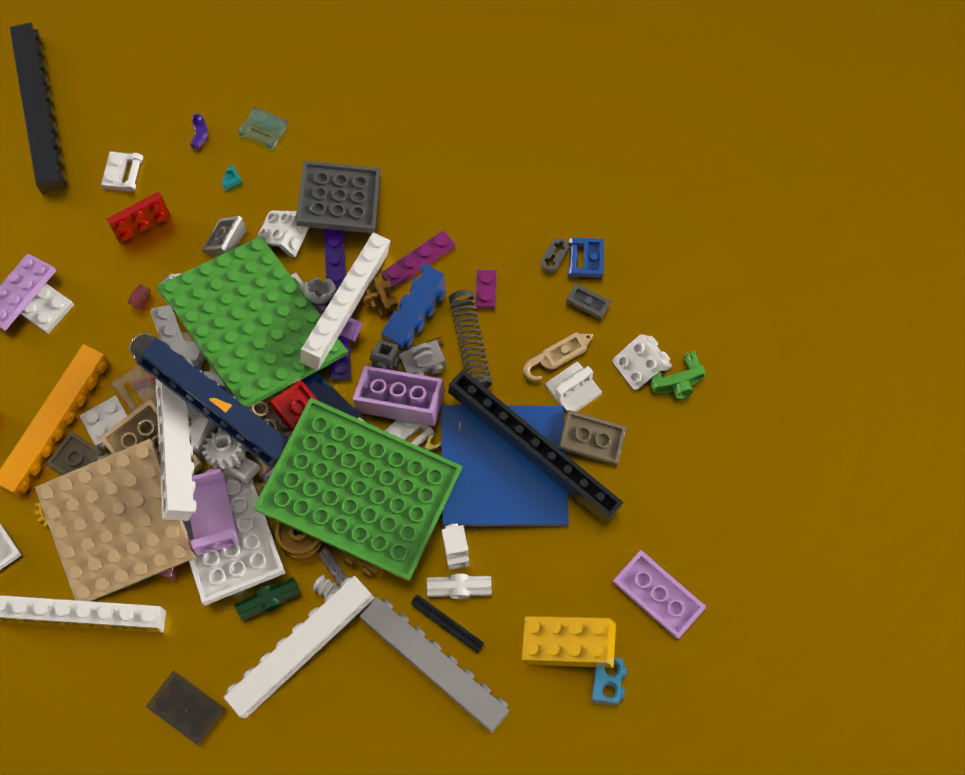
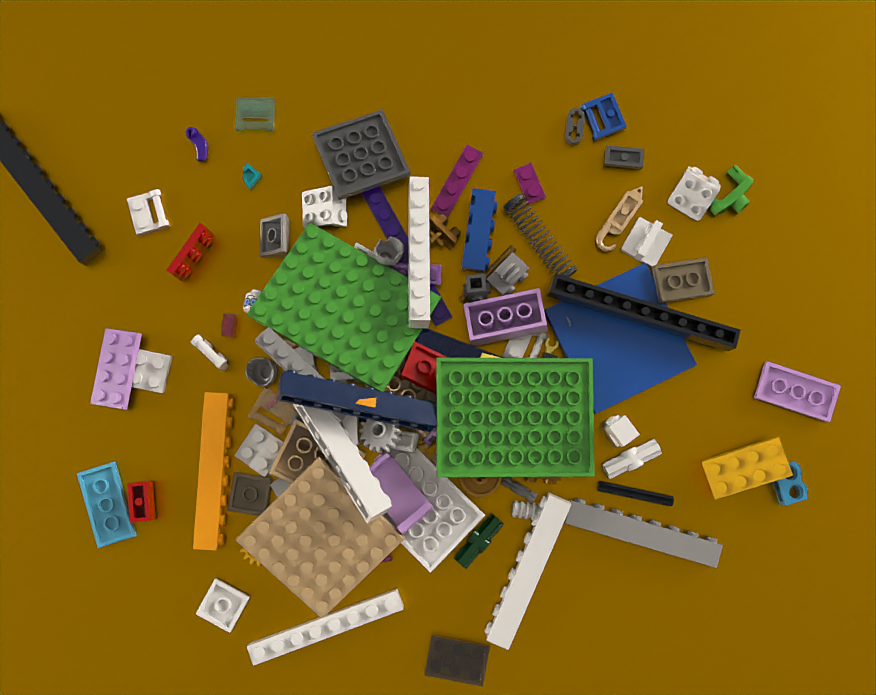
camera: 25 degrees left, 15 degrees up
none -> white plate [191,334,229,371]

